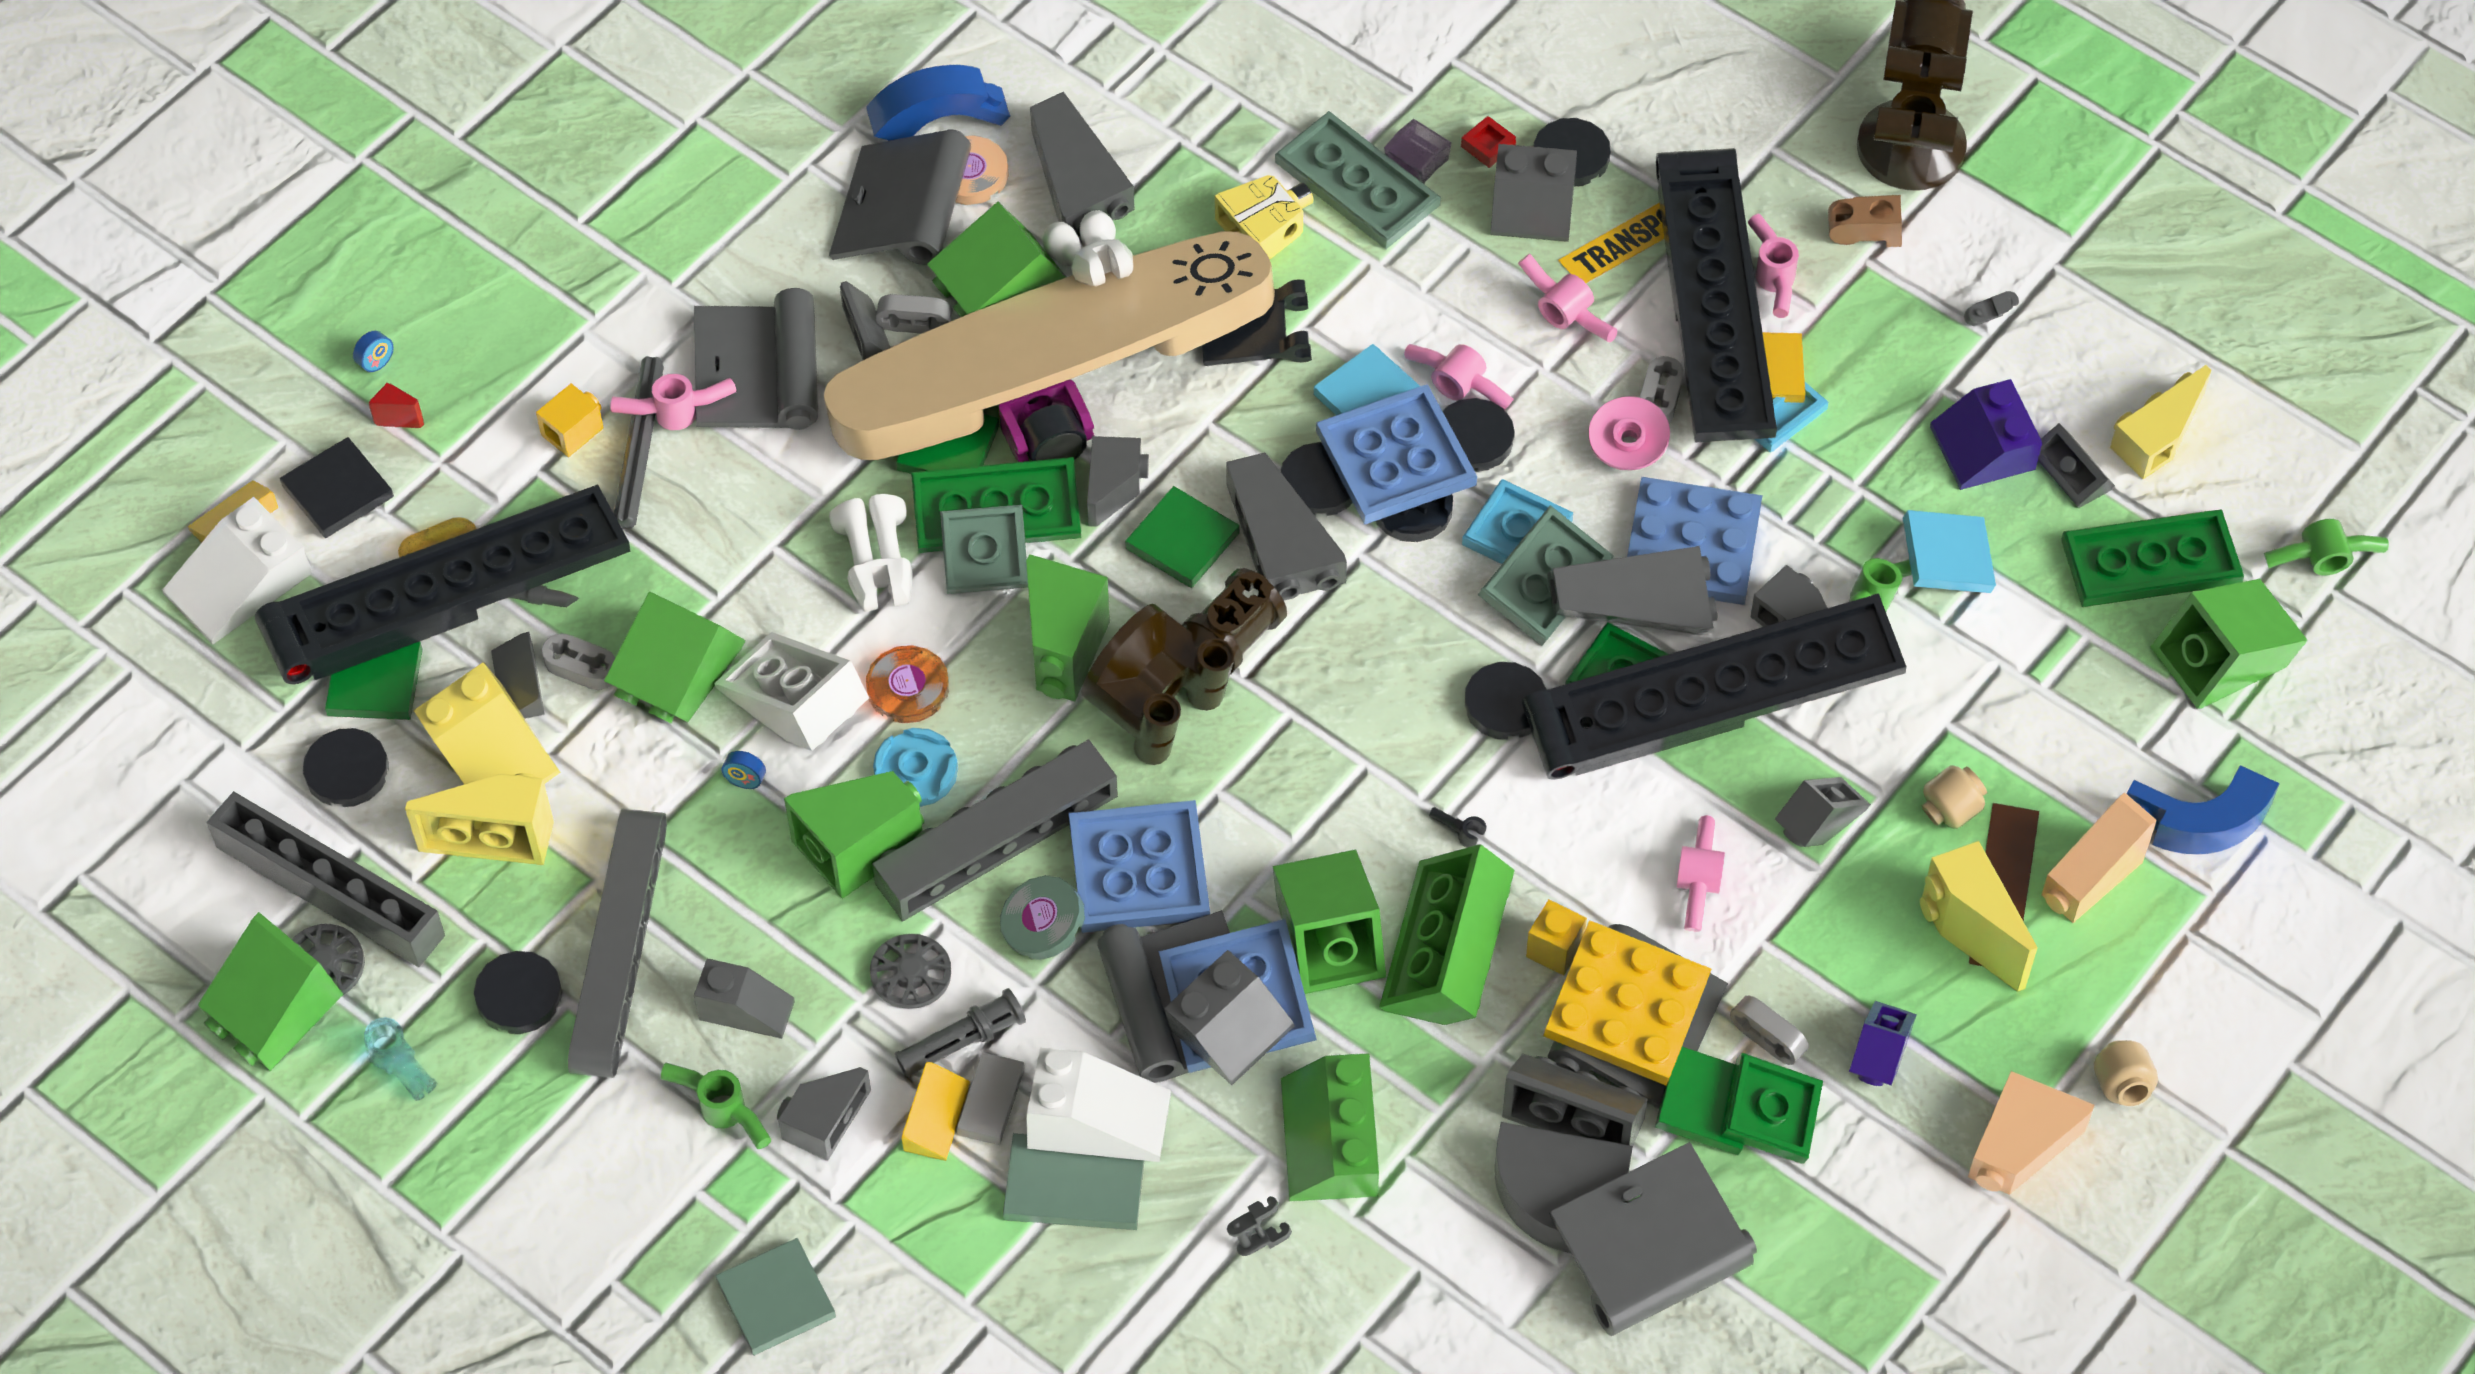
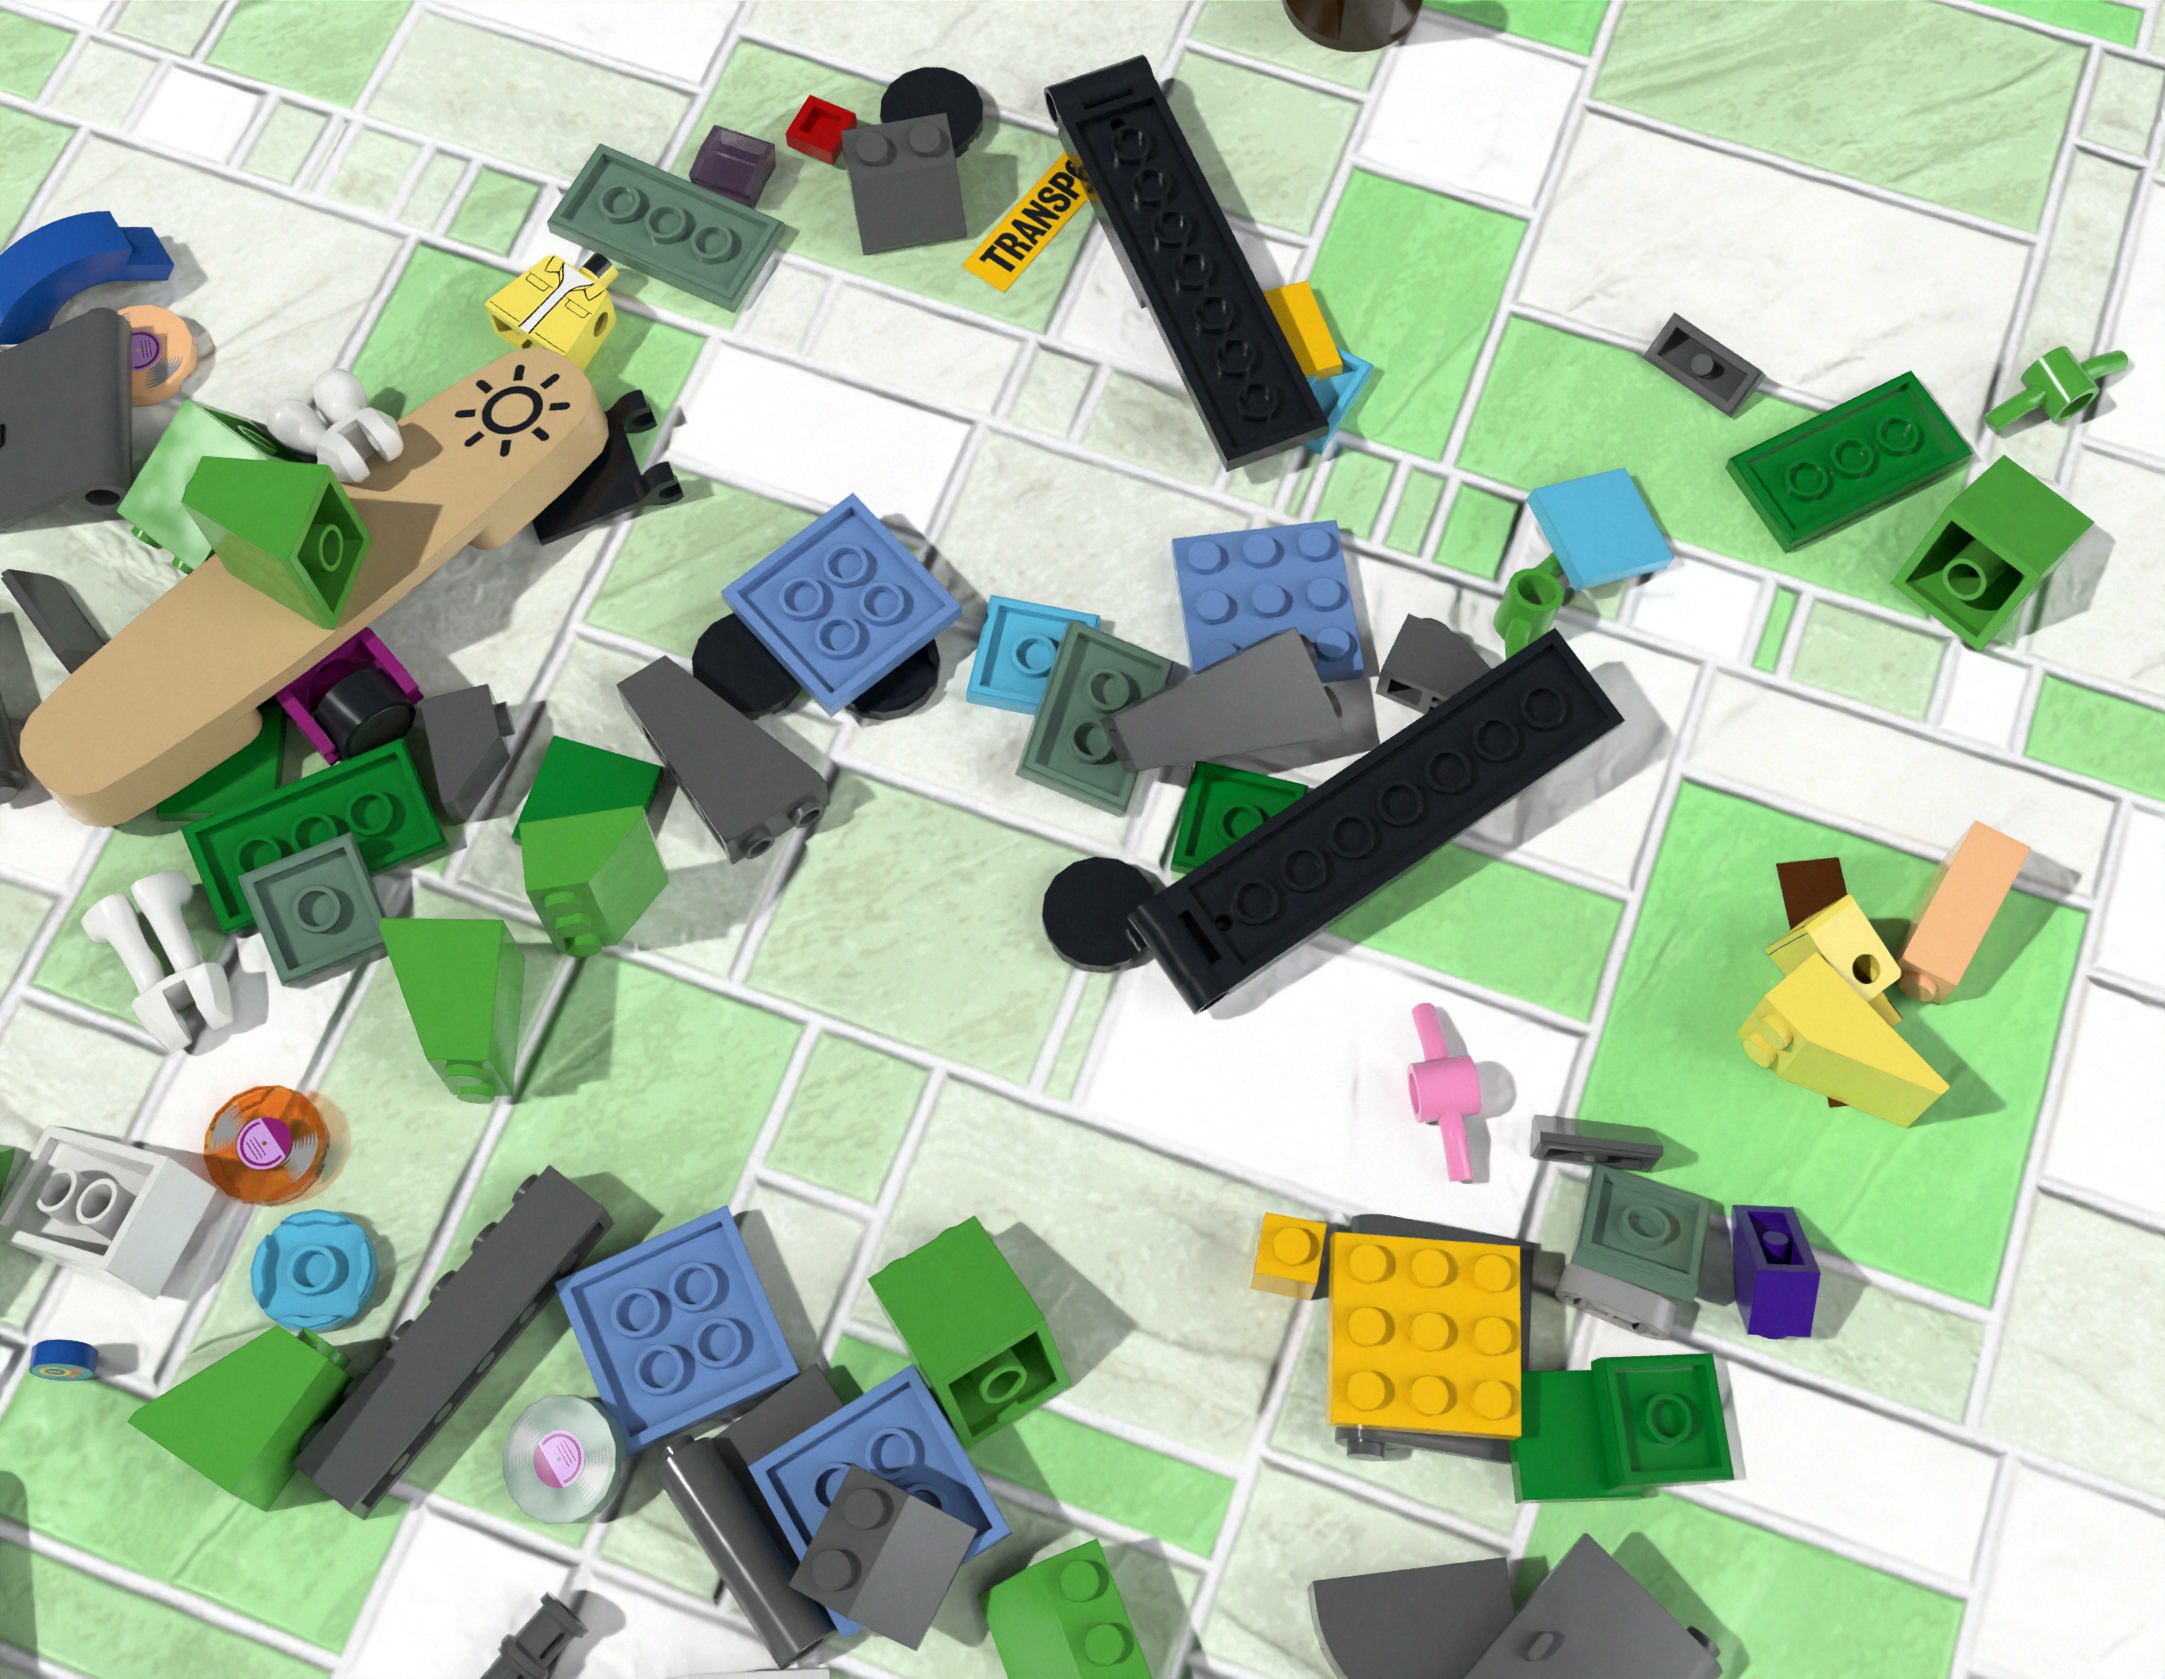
camera: 20 degrees left, 10 degrees up
dark grey wheel [870,934,952,1009] -> none
light grey beam [875,294,953,334] -> none
dark grey slope [1030,92,1135,237] -> none
dark brown piece [1081,568,1287,765] -> none
medium azure tile [1313,344,1420,415] -> none
bright green slope [1379,844,1515,1025] -> none
bright pink piece [1404,344,1514,410] -> none
black hand [1429,807,1487,848] -> none
black tile [1442,398,1515,471] -> none
dark grey slope [1502,1054,1648,1146] -> none
bright pink piece [1518,254,1617,342] -> none
bright pink dish [1589,396,1670,471] -> none
light grey beam [1640,356,1684,424] -> none
bright pink piece [1748,214,1799,318] -> none
dark grey slope [1775,777,1871,847] -> none
medium nougat leg [1828,195,1902,247] -> none
tan head [1922,765,1987,829] -> none
dark purple slope [1930,379,2042,490] -> none
dark grey piece [1964,291,2019,326] -> none
light nougat slope [1968,1071,2095,1195] -> none
tan head [2093,1040,2158,1106] -> none
light yellow slope [2110,365,2211,479] -> none
blue arch [2127,765,2280,855] -> none
none -> bright green slope [181,456,372,630]
none -> bright green slope [519,805,669,957]
none -> dark grey slope [1530,1115,1663,1173]
none -> sand green tile [1570,1163,1712,1303]
none -> light yellow torso [1765,893,1903,1027]

